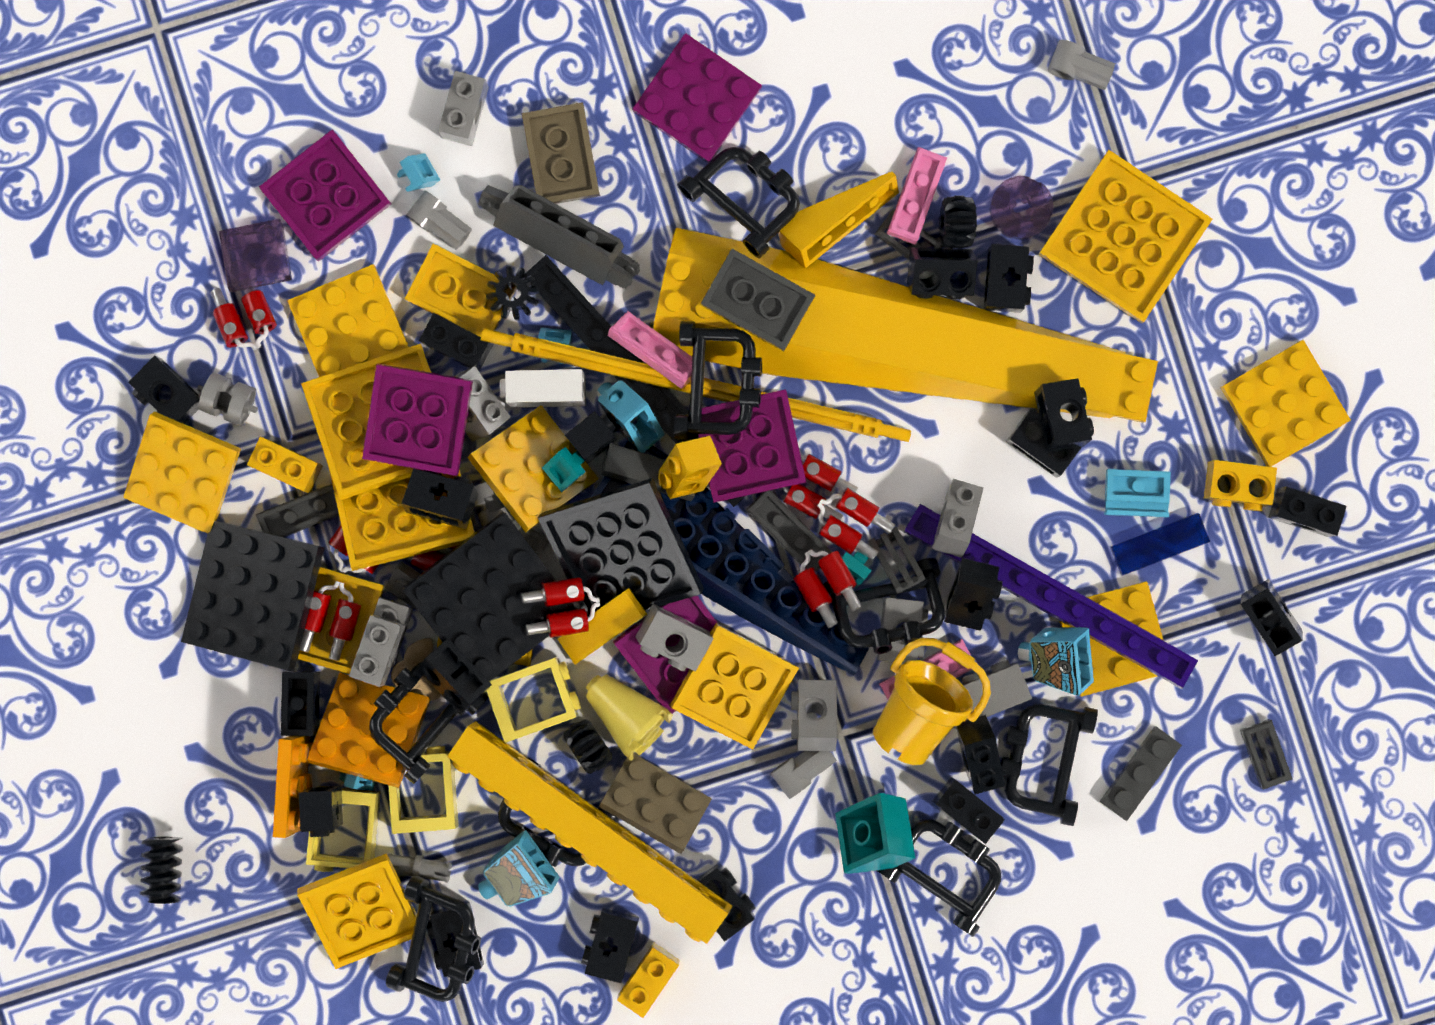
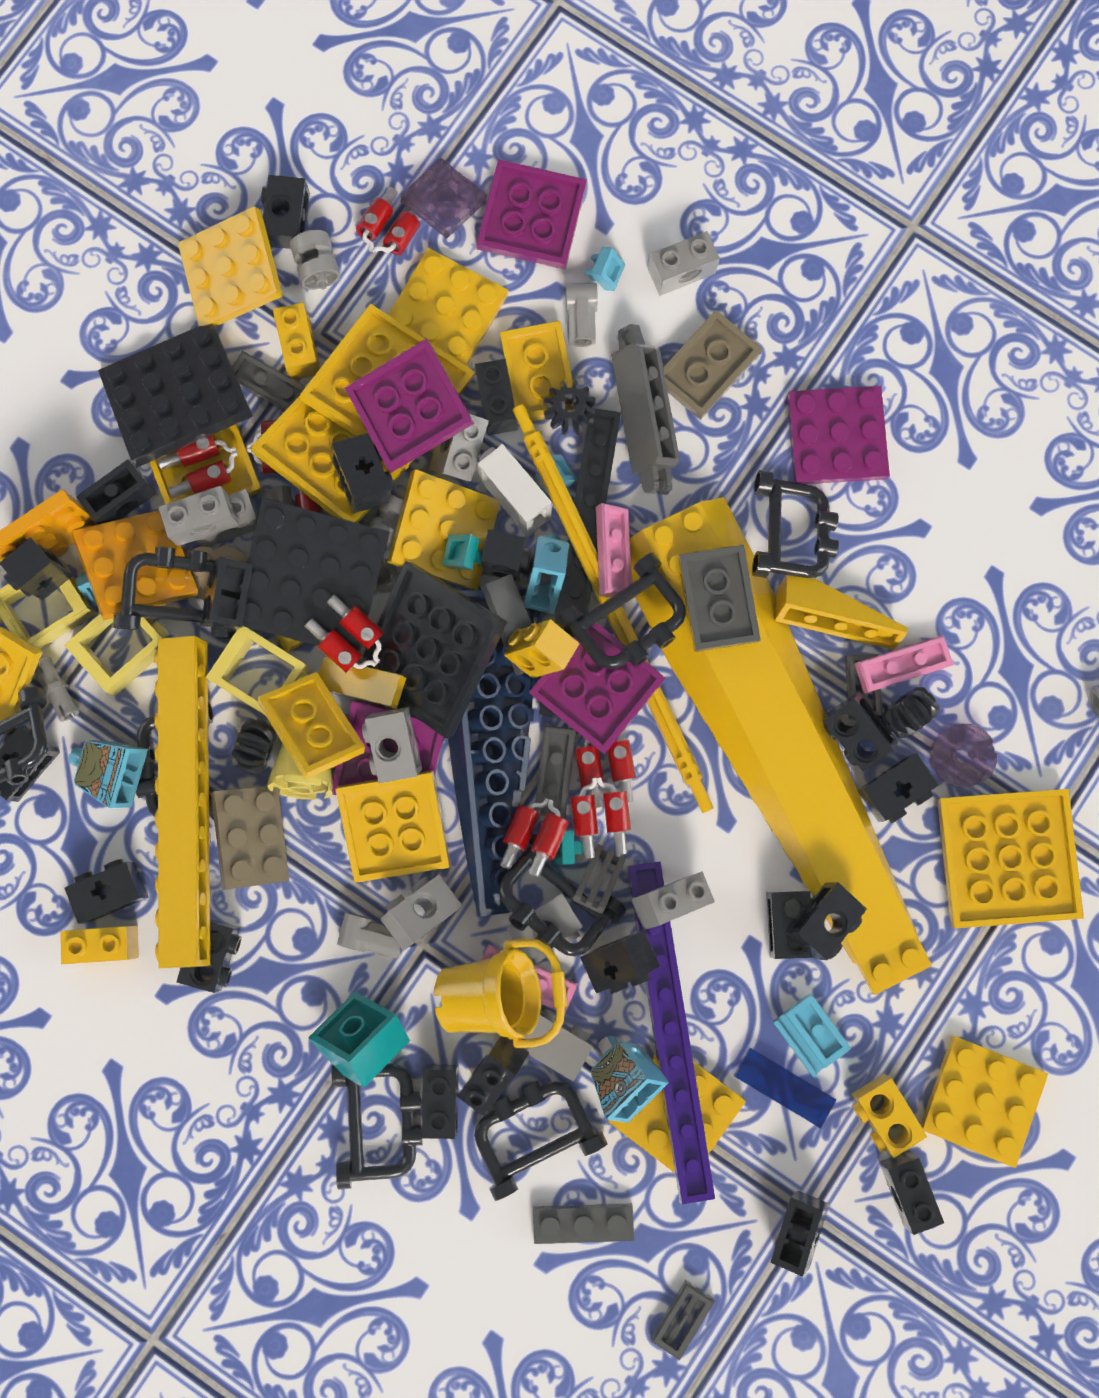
camera: 55 degrees right, 5 degrees down
none -> yellow plate [258,672,365,780]

